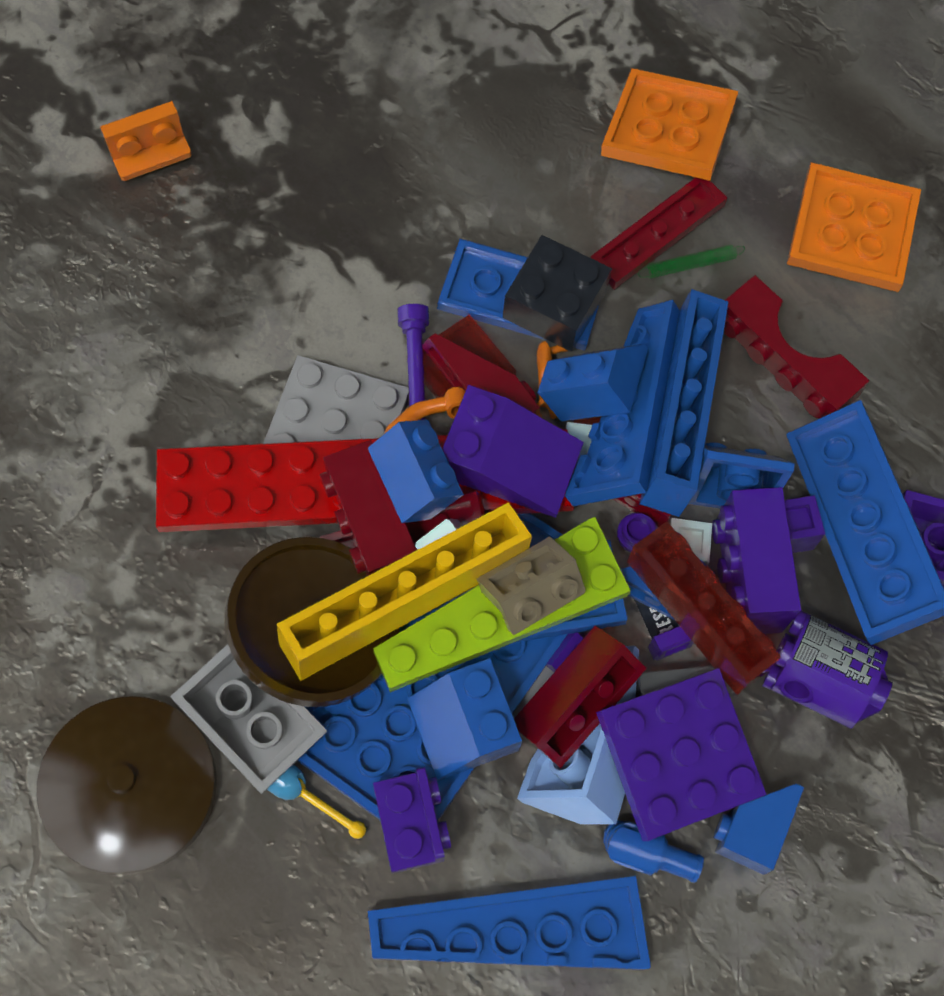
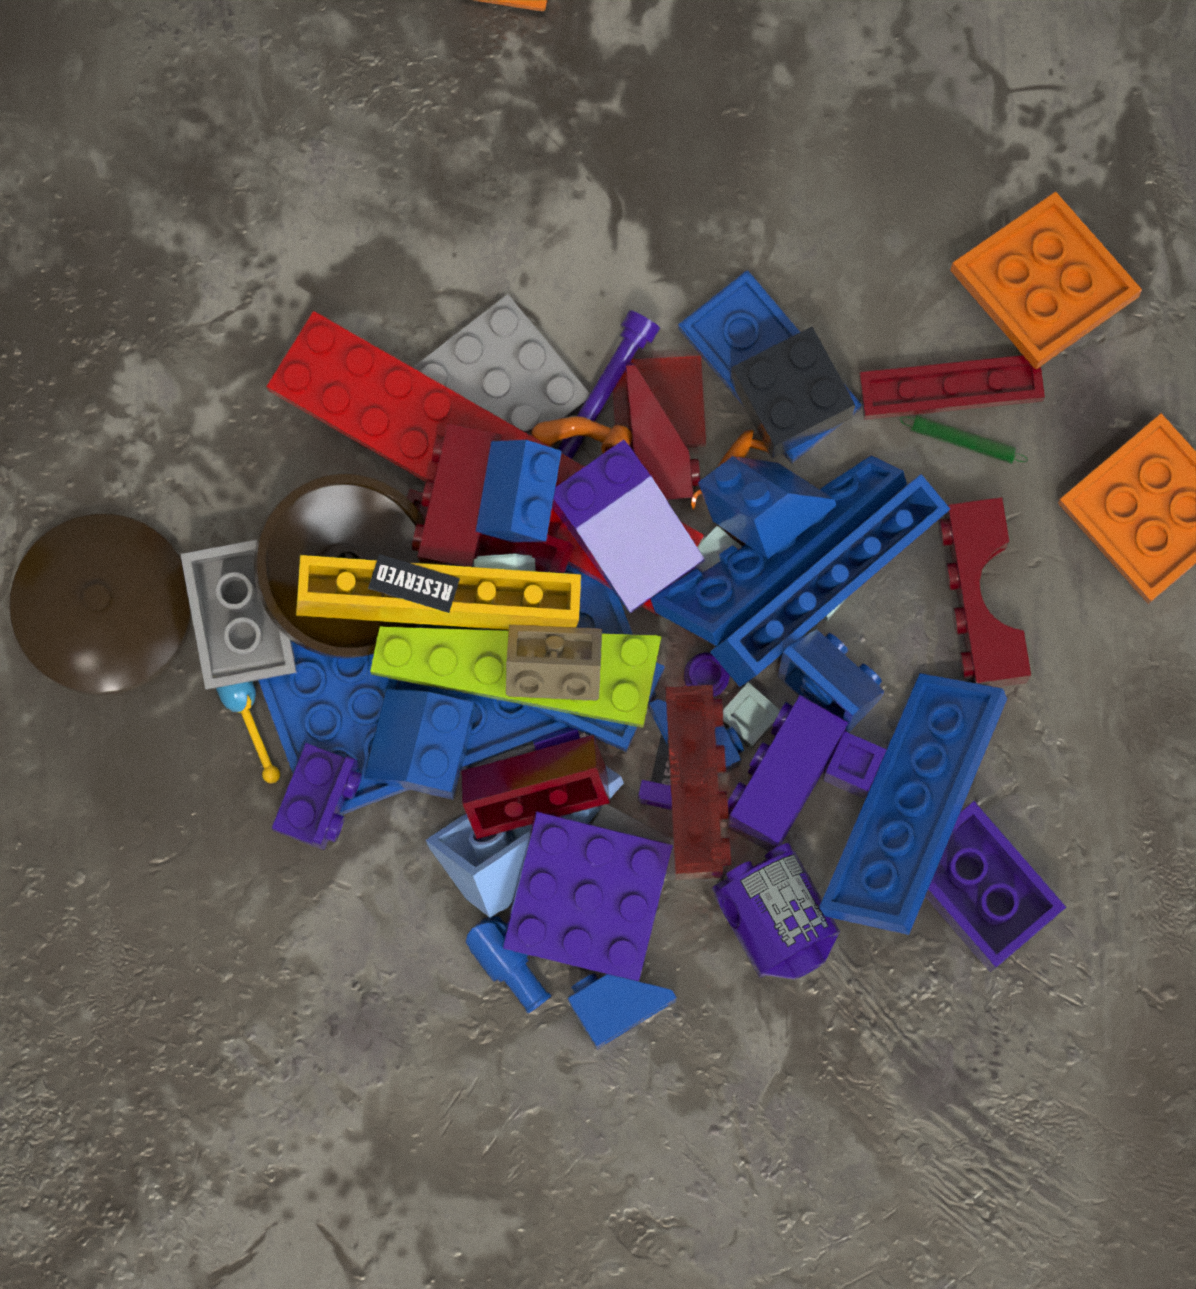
camera: 40 degrees right, 10 degrees up
blue wing [368,876,651,970] -> none
none -> black sticker [368,554,460,613]

